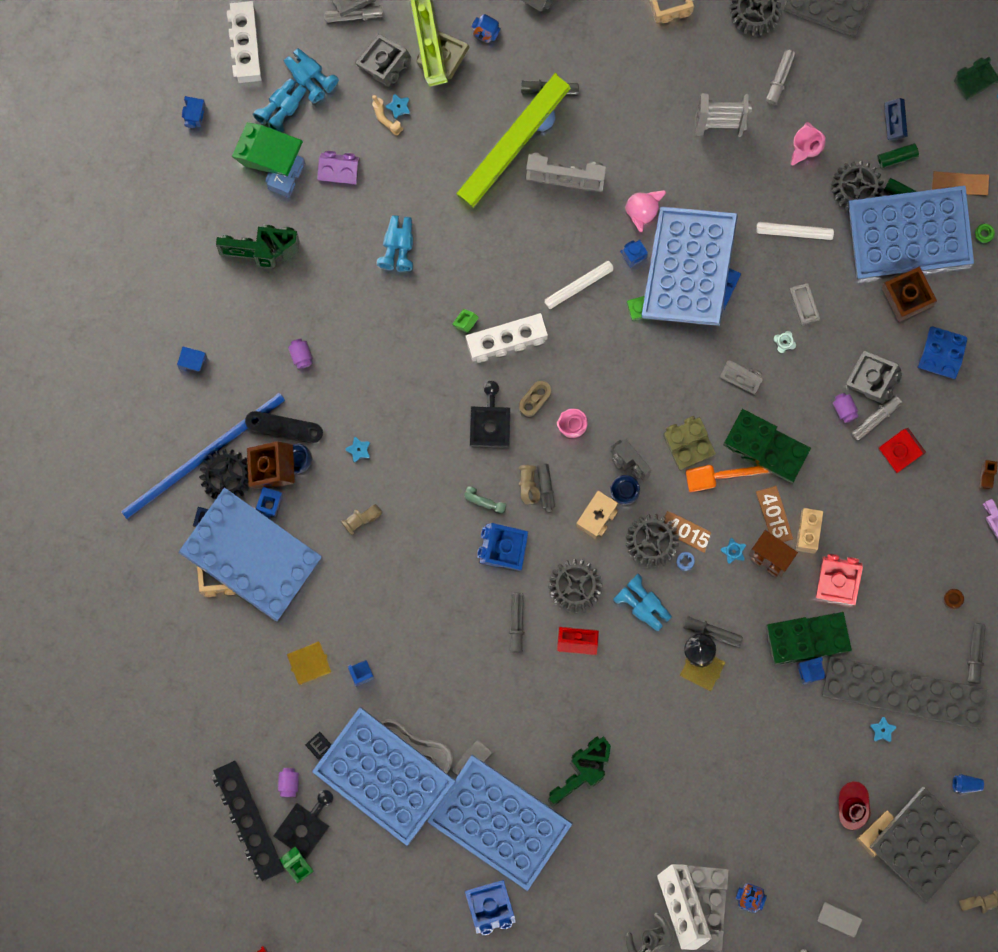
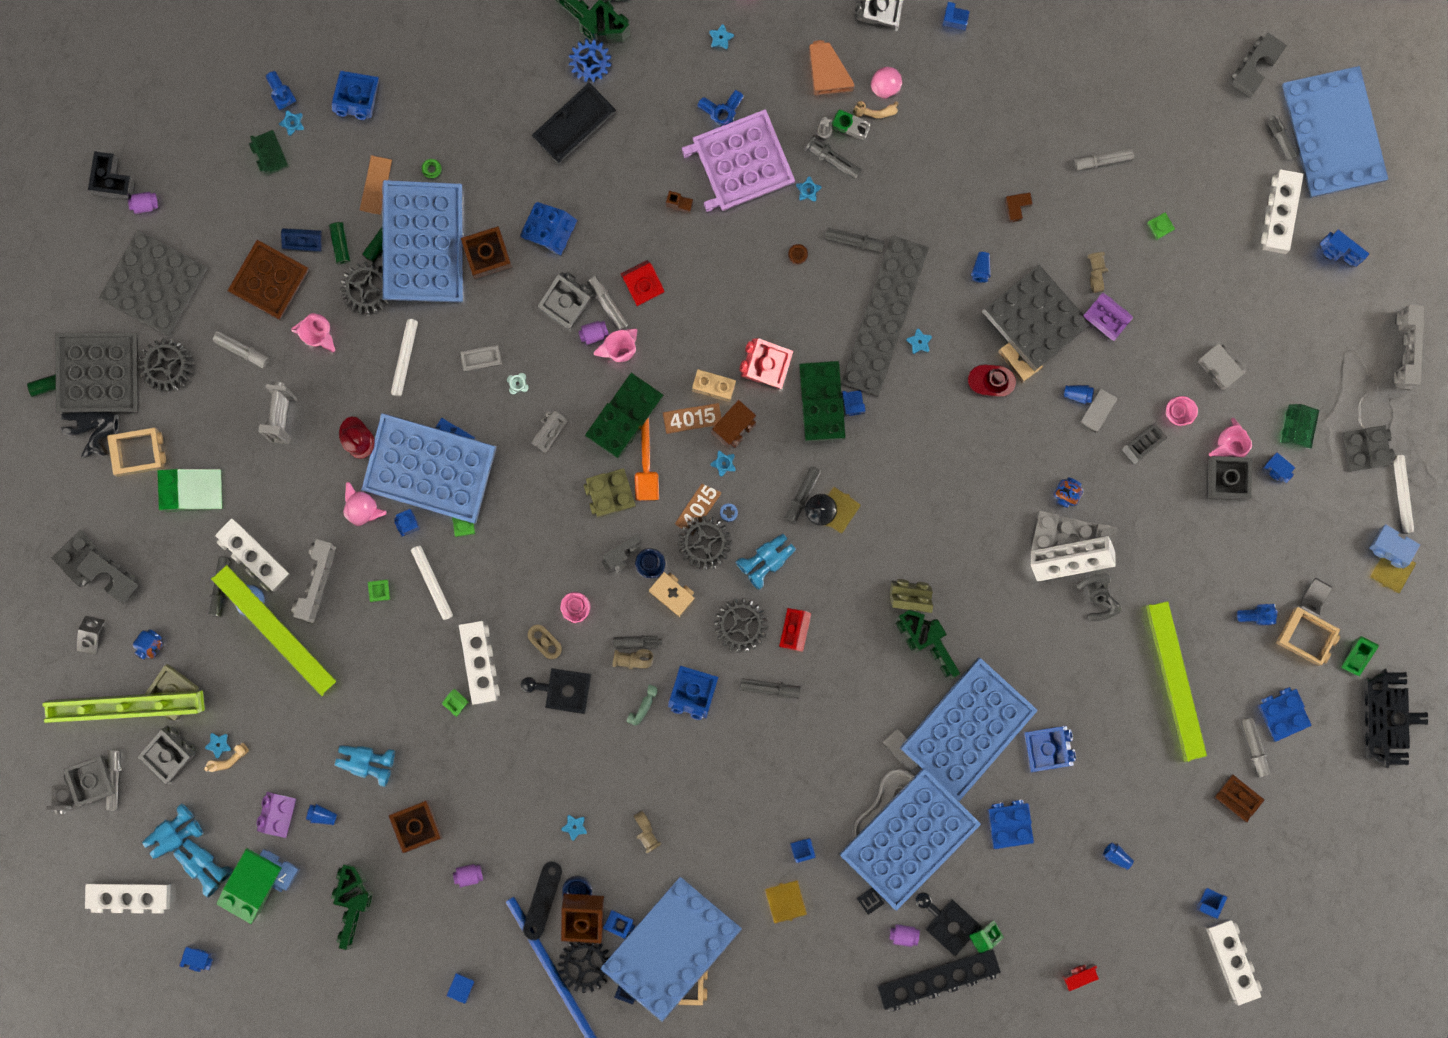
camera: 85 degrees left, 5 degrees up
none -> slope [157,469,223,512]
none -> white brick [215,518,291,592]
none -> reddish brown plate [227,240,310,320]
none -> blue cone [306,804,337,825]
none -> dark red piece [339,416,375,459]
none -> bright green plate [368,579,391,602]
none -> reddish brown brick [388,800,443,853]
none -> bright pink piece [594,328,638,363]
none -> olive plate [889,579,933,613]
none -> blue plate [987,800,1034,849]
none -> blue cone [1064,385,1094,404]
none -> medium lavender bracket [1083,293,1133,341]

